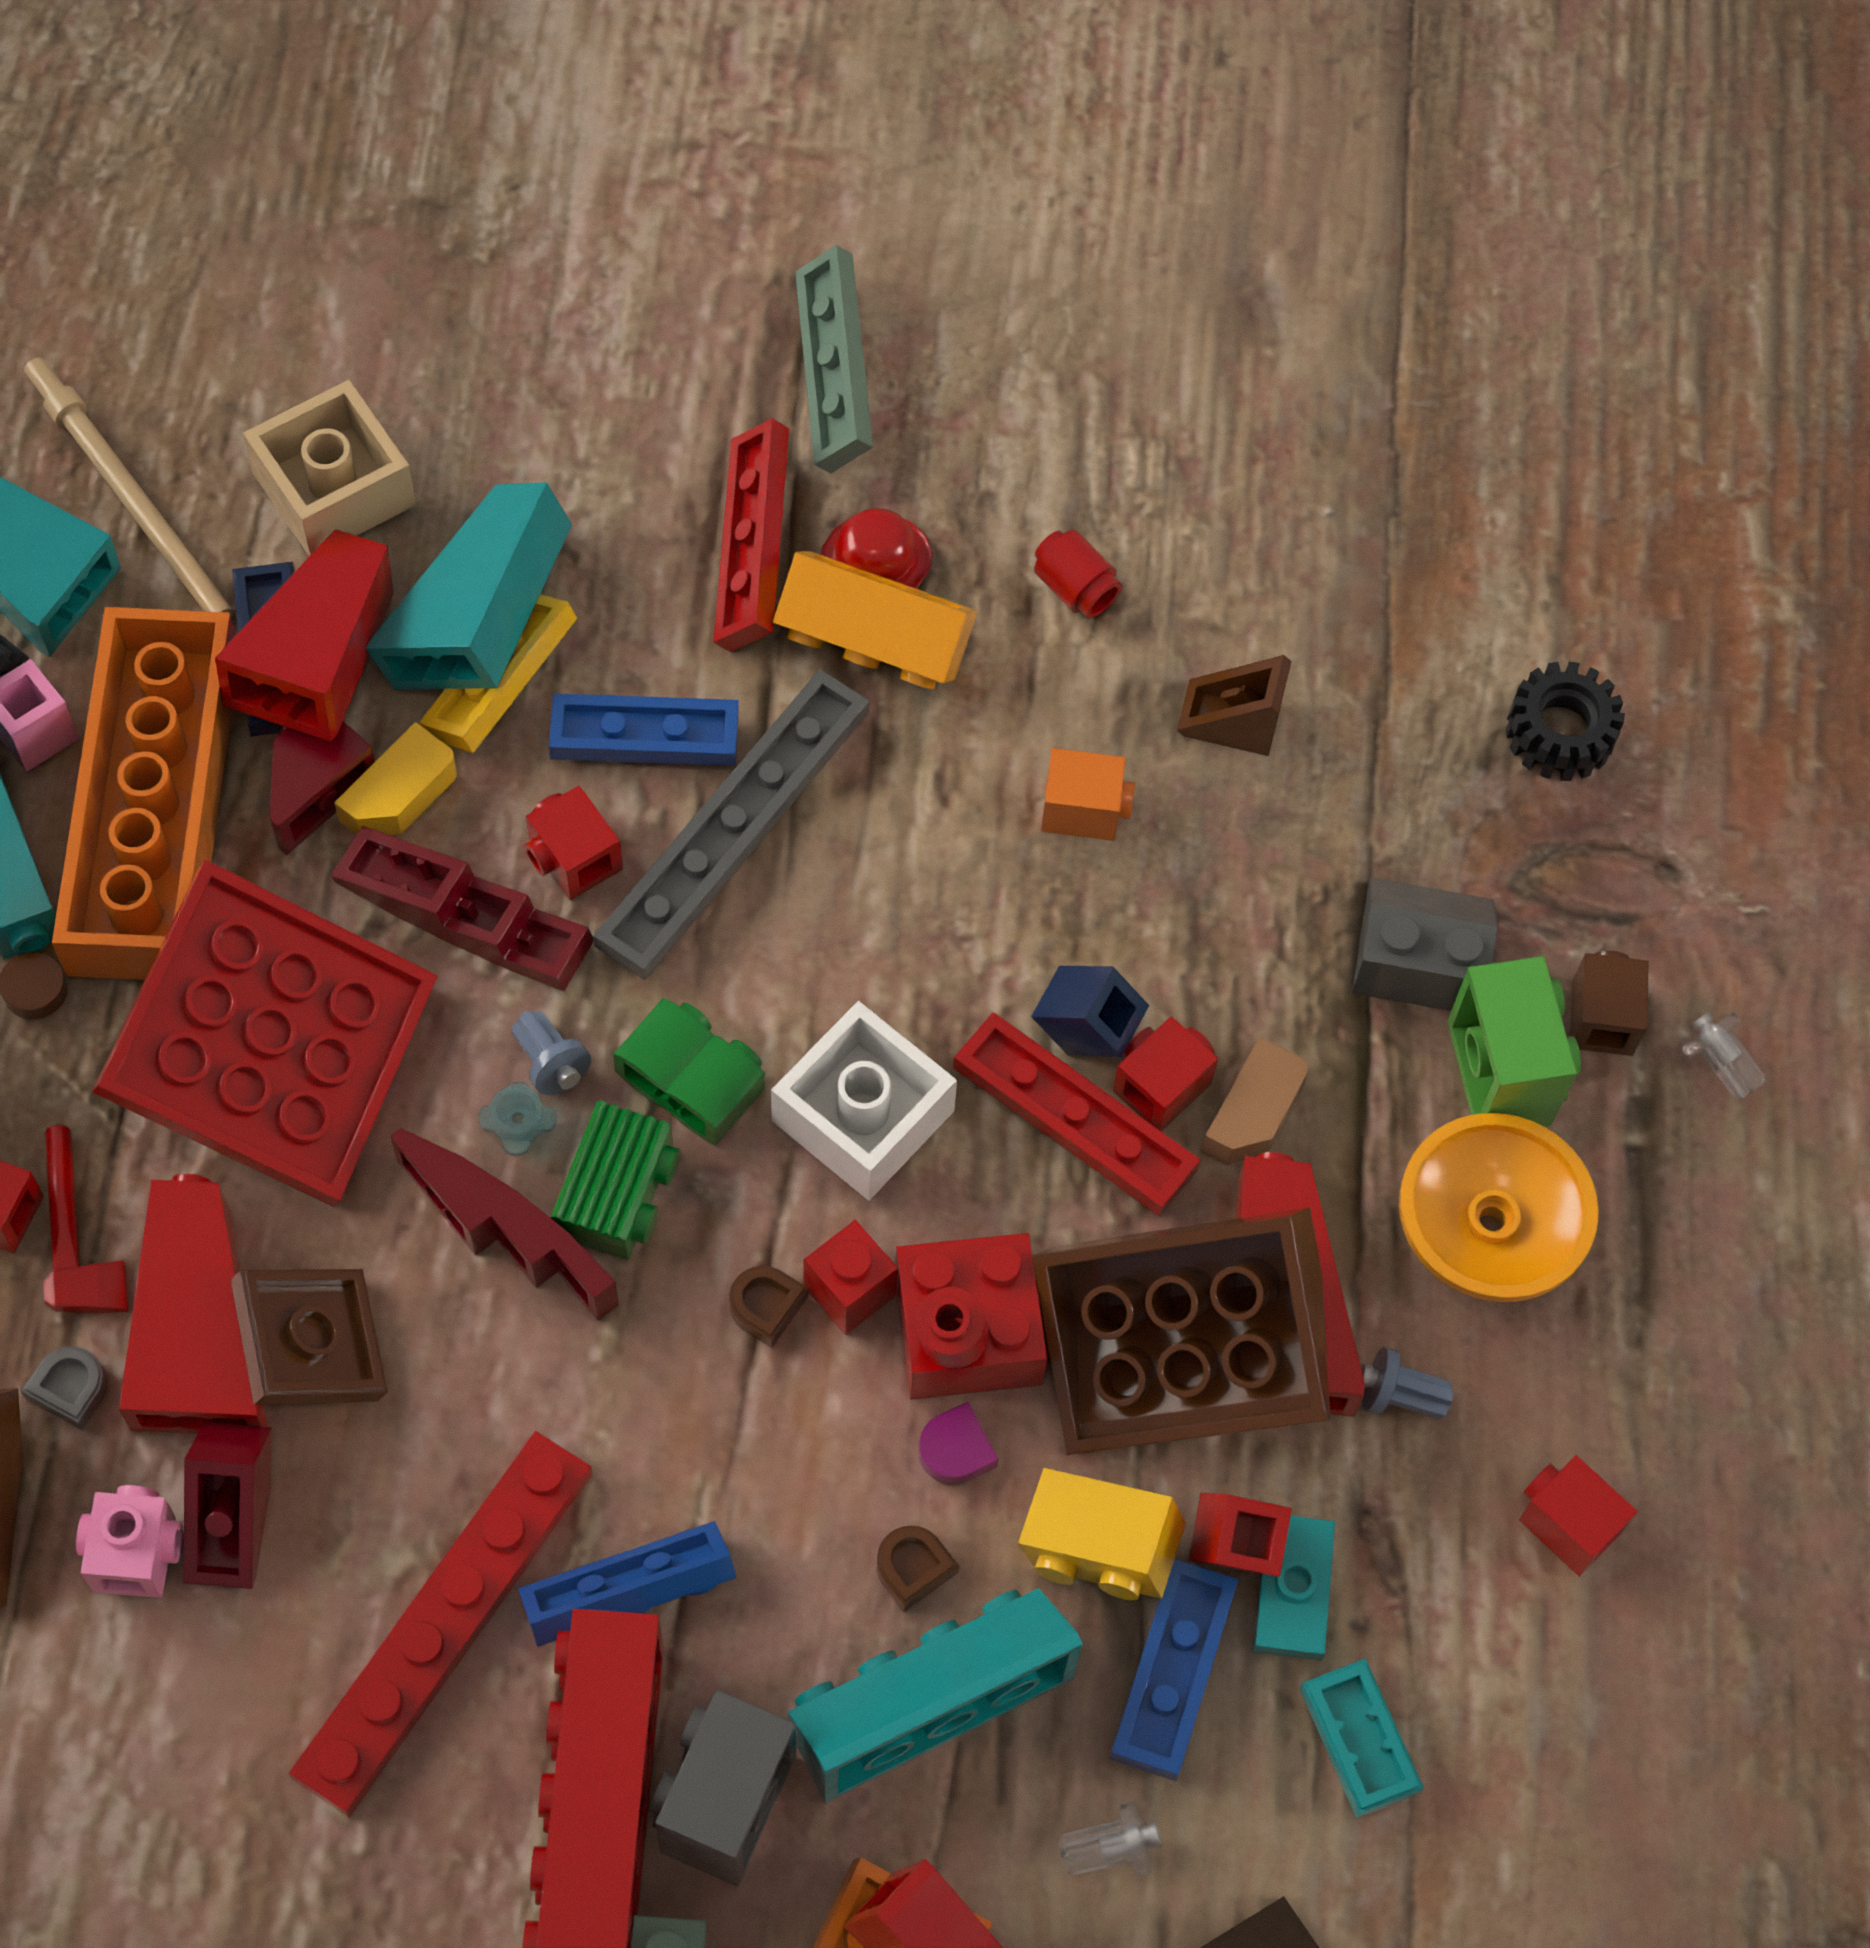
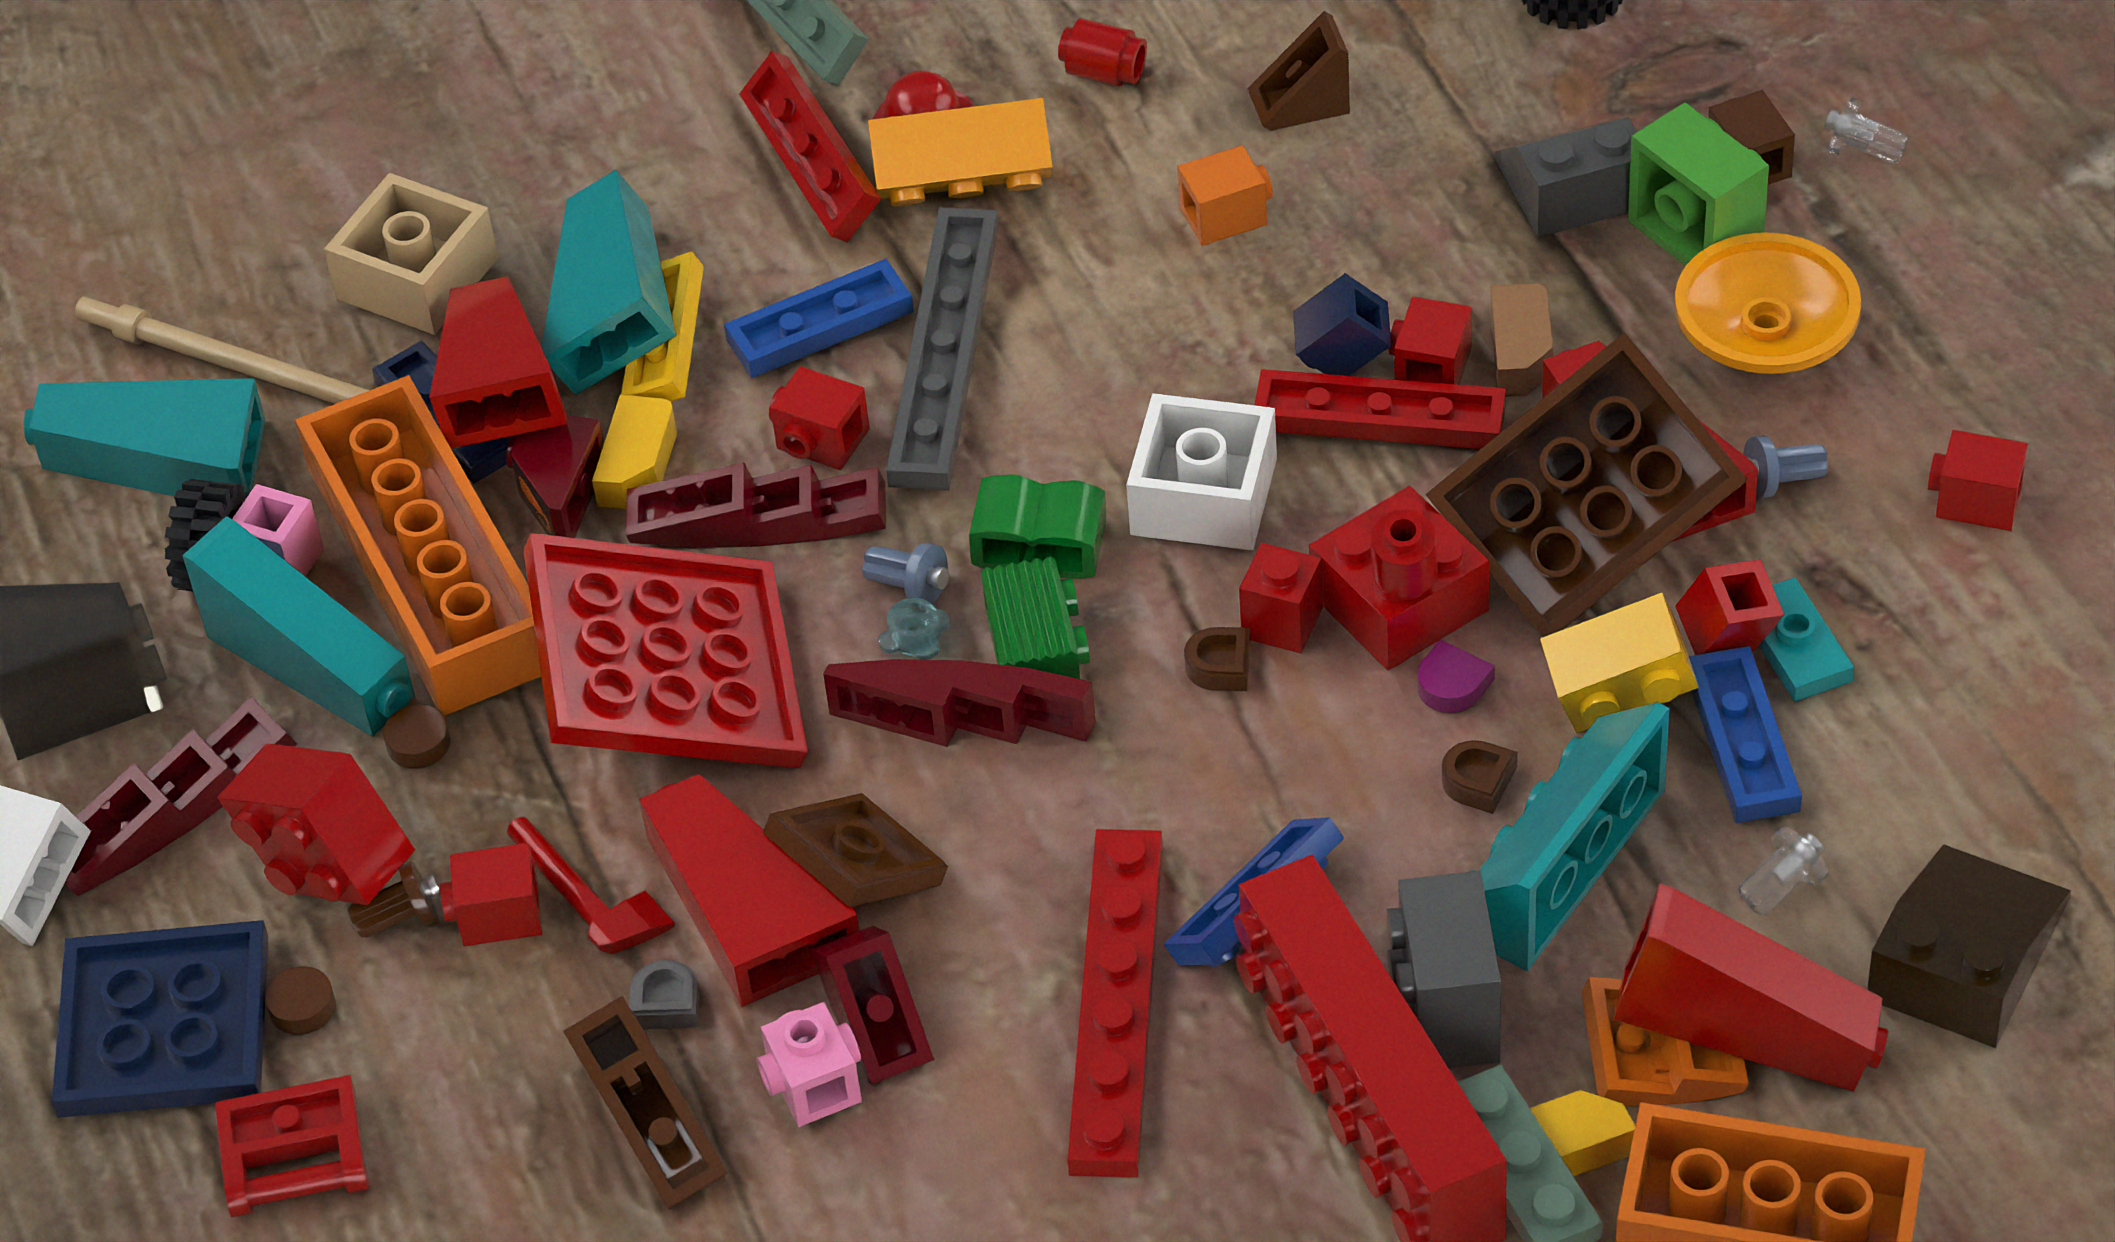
camera: 20 degrees left, 15 degrees down
teal plate [1299,1658,1424,1819] -> none

